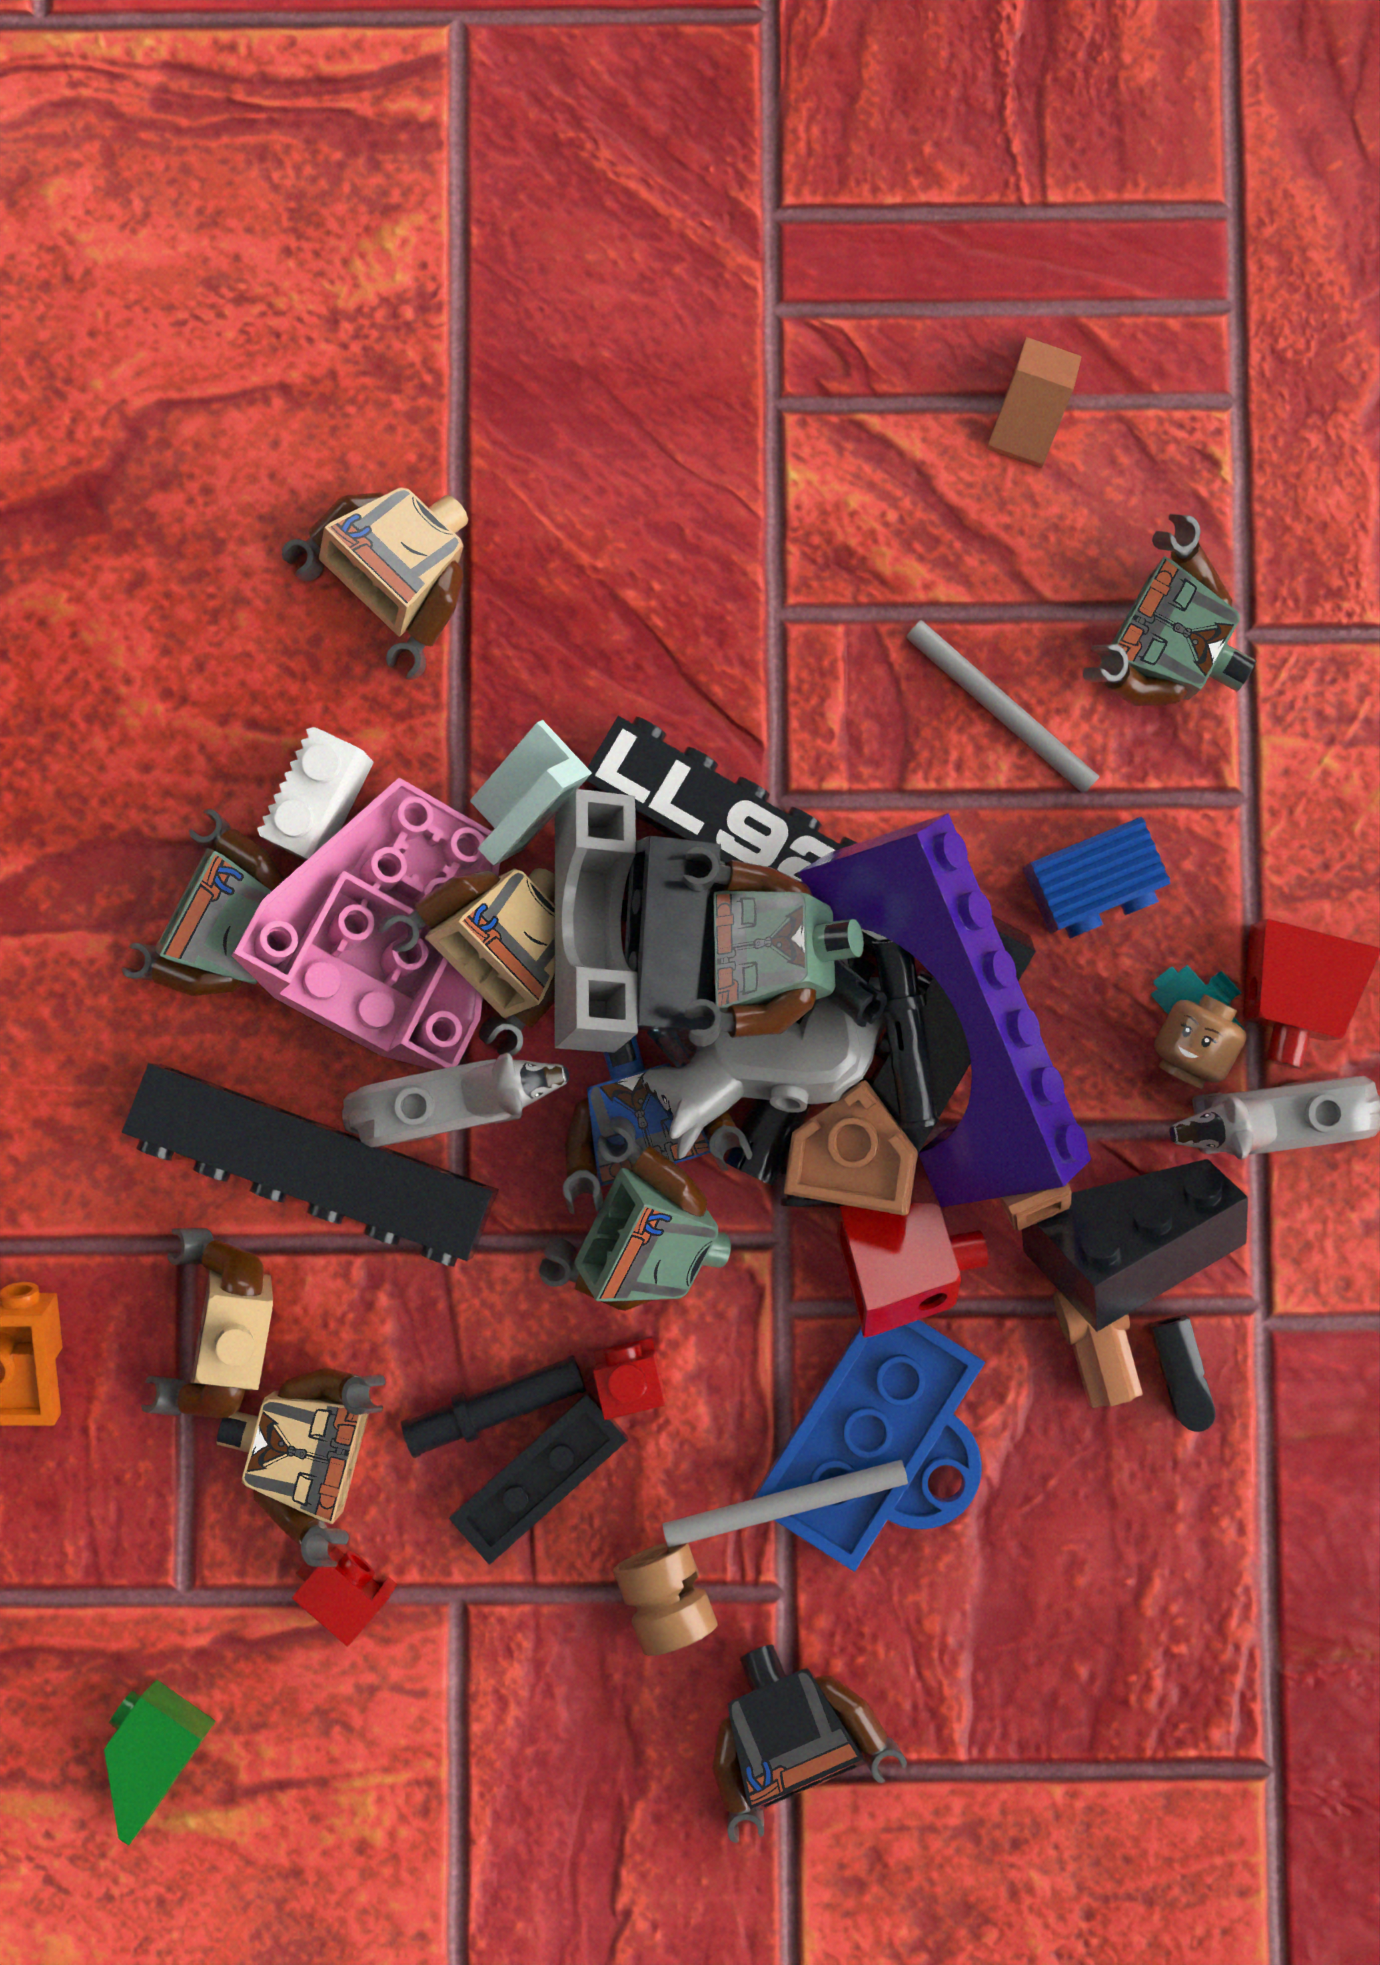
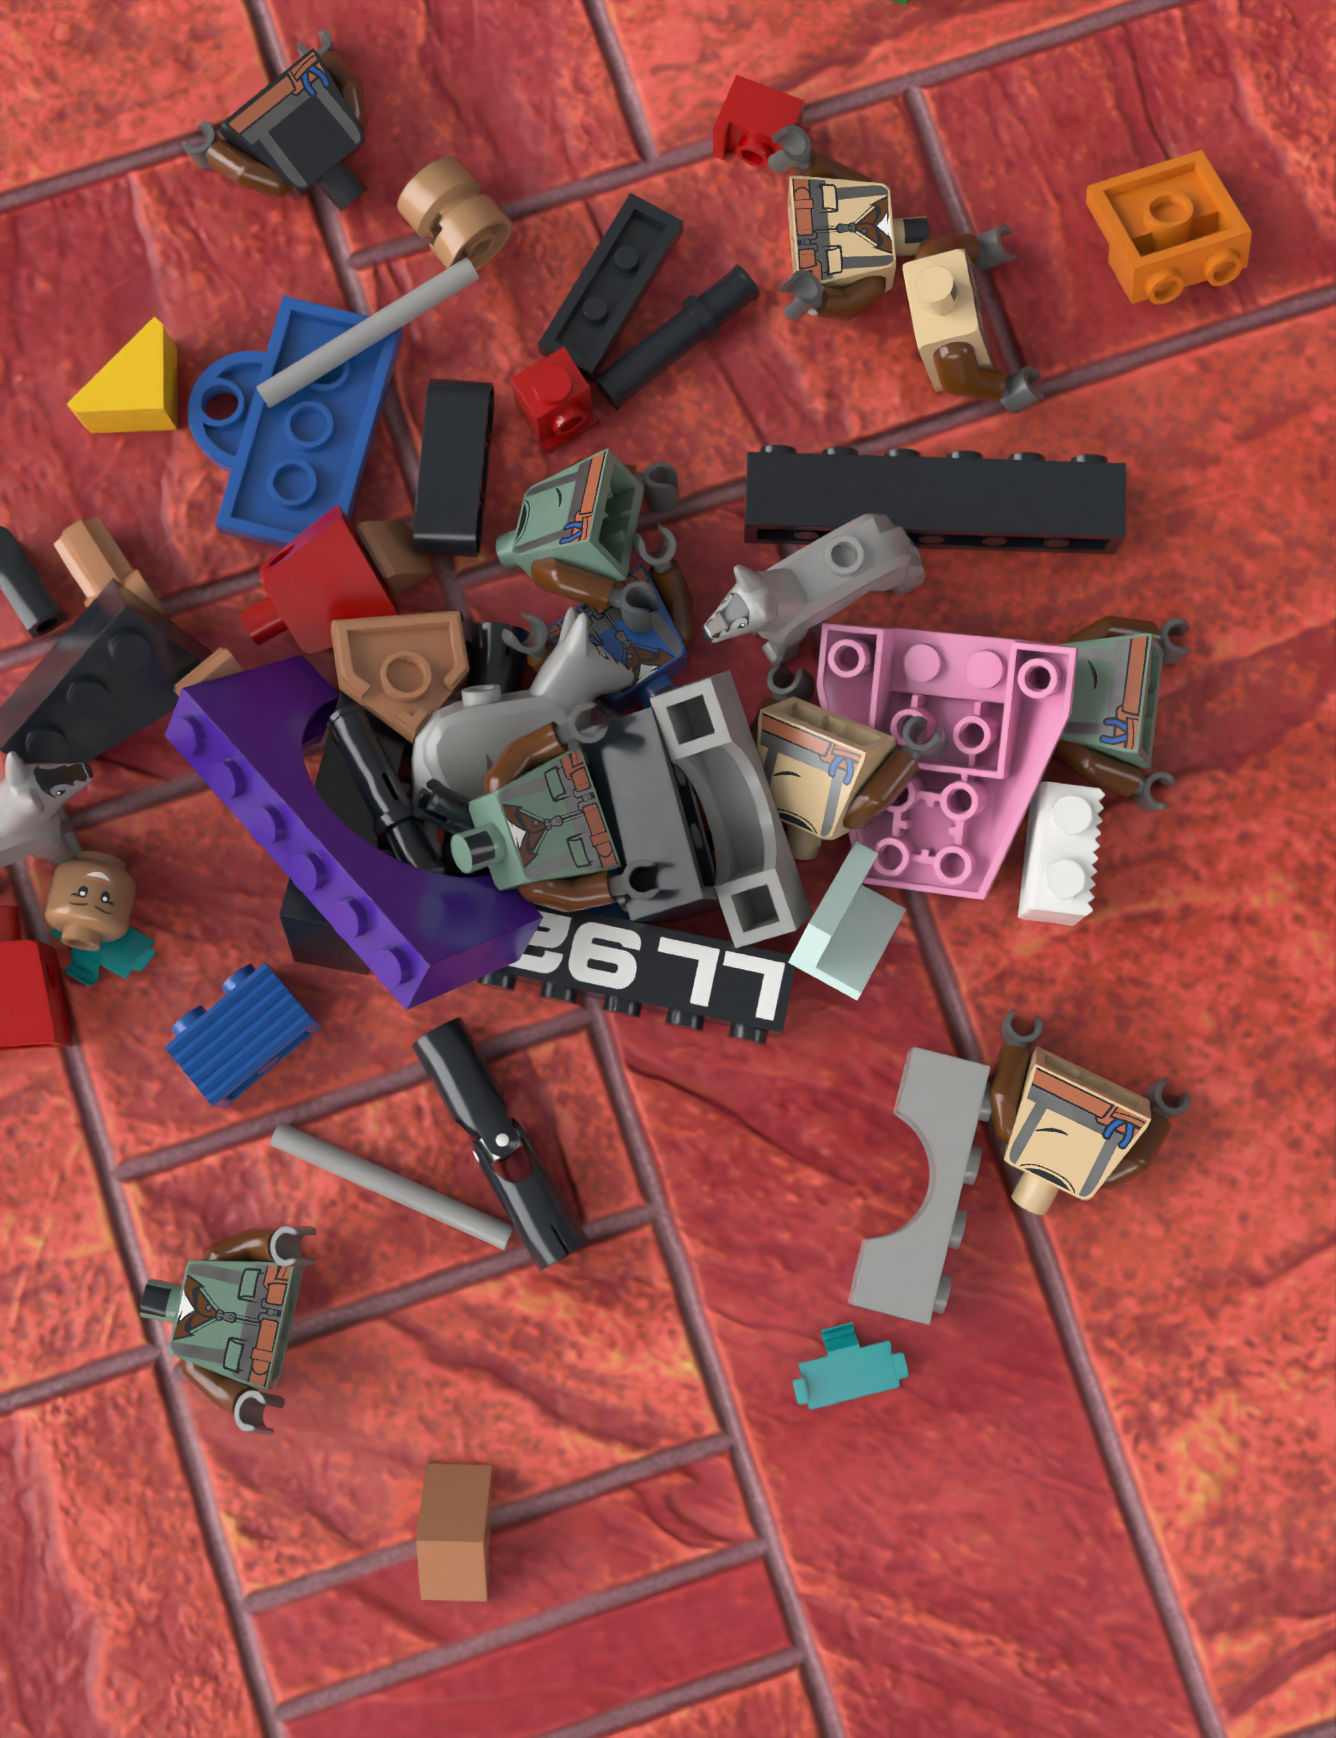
camera: 165 degrees right, 5 degrees down
none -> yellow slope [67,317,178,433]
none -> nougat slope [356,521,433,595]
none -> black piece [412,1017,590,1271]
none -> black beam [413,378,494,558]
none -> teal piece [793,1322,909,1410]
none -> light grey arch [847,1047,991,1325]

